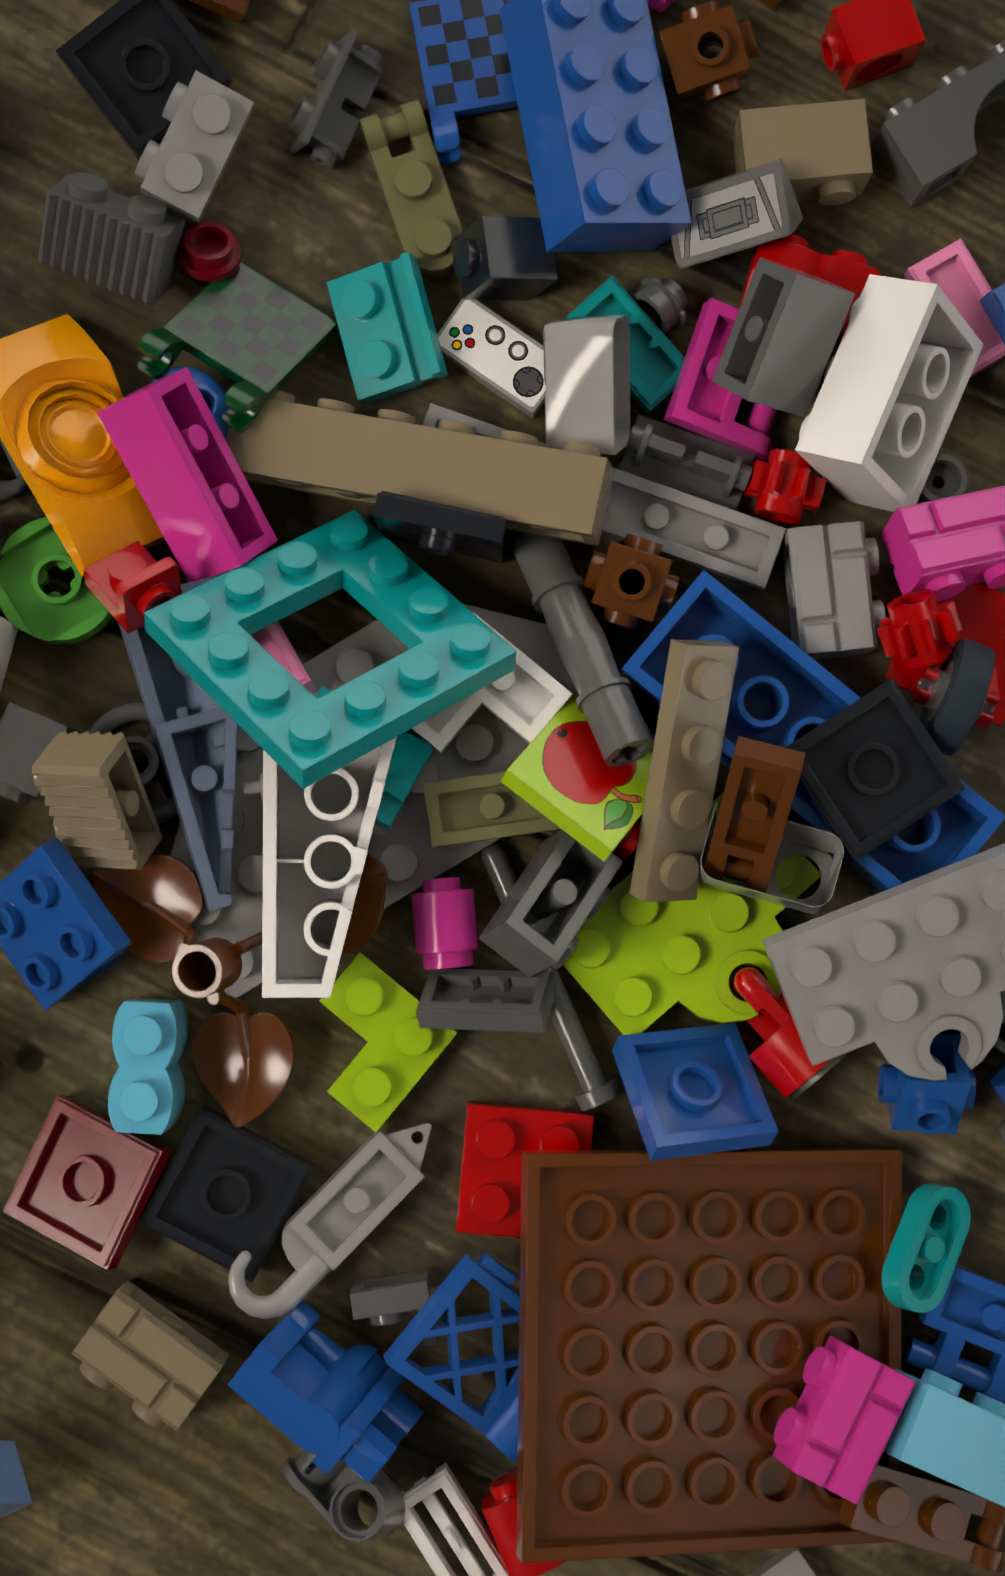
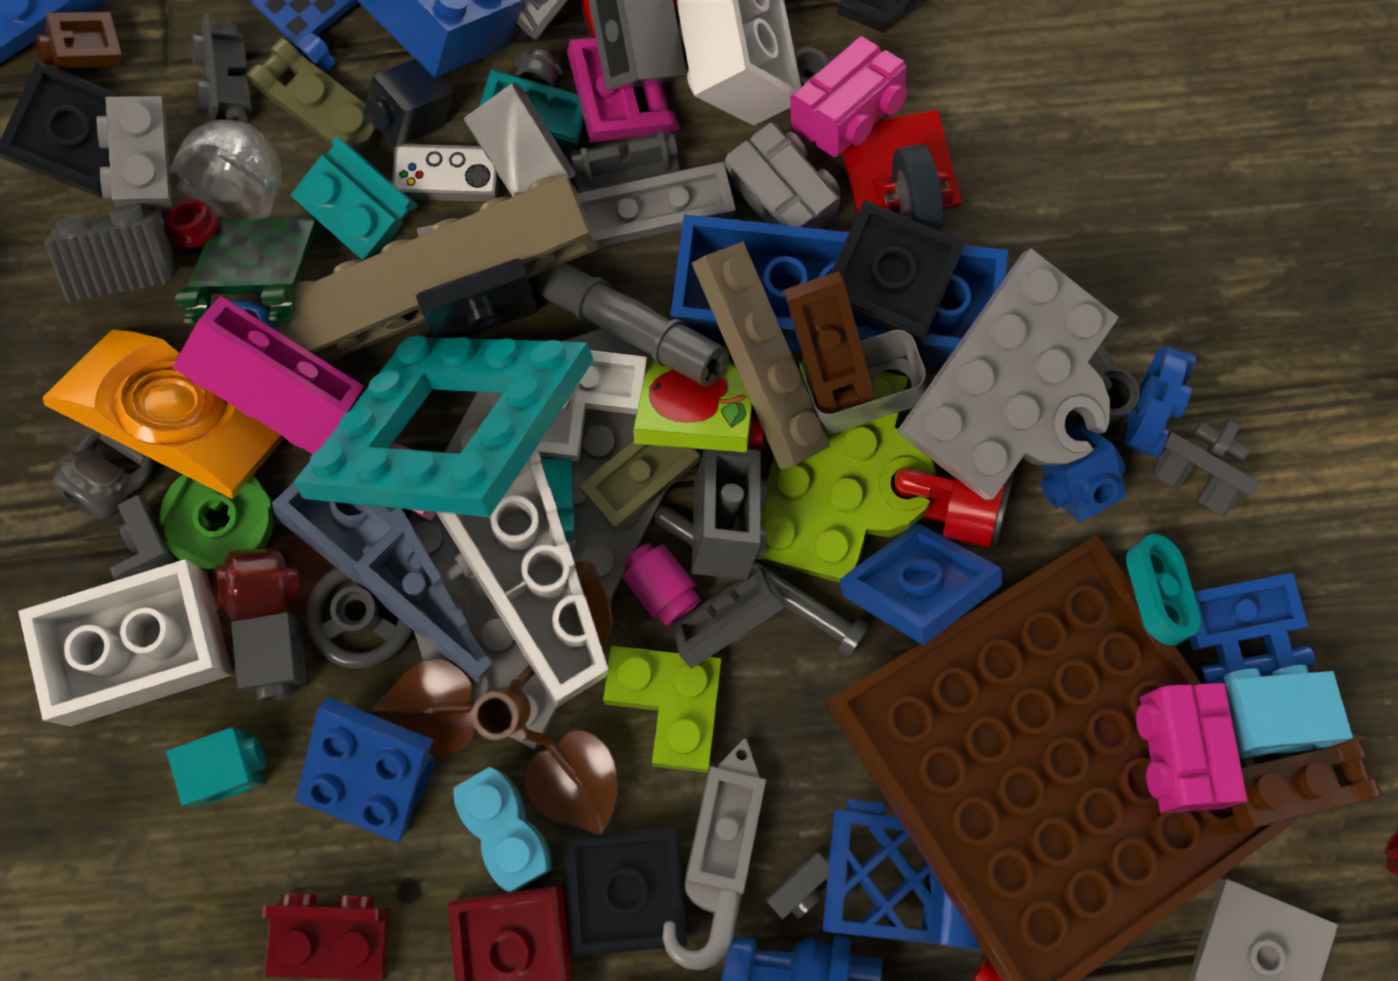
camera: 30 degrees left, 10 degrees down
dark tan brick [32,731,163,870] -> none
red bracket [83,541,181,634] -> none
red plate [456,1102,594,1238] -> none
reddish brown brick [583,534,680,630] -> none
red gear [744,449,827,525] -> none
red gear [877,590,962,668] -> none
none -> clear cylinder [170,120,283,220]
none -> clear red head [213,548,299,622]

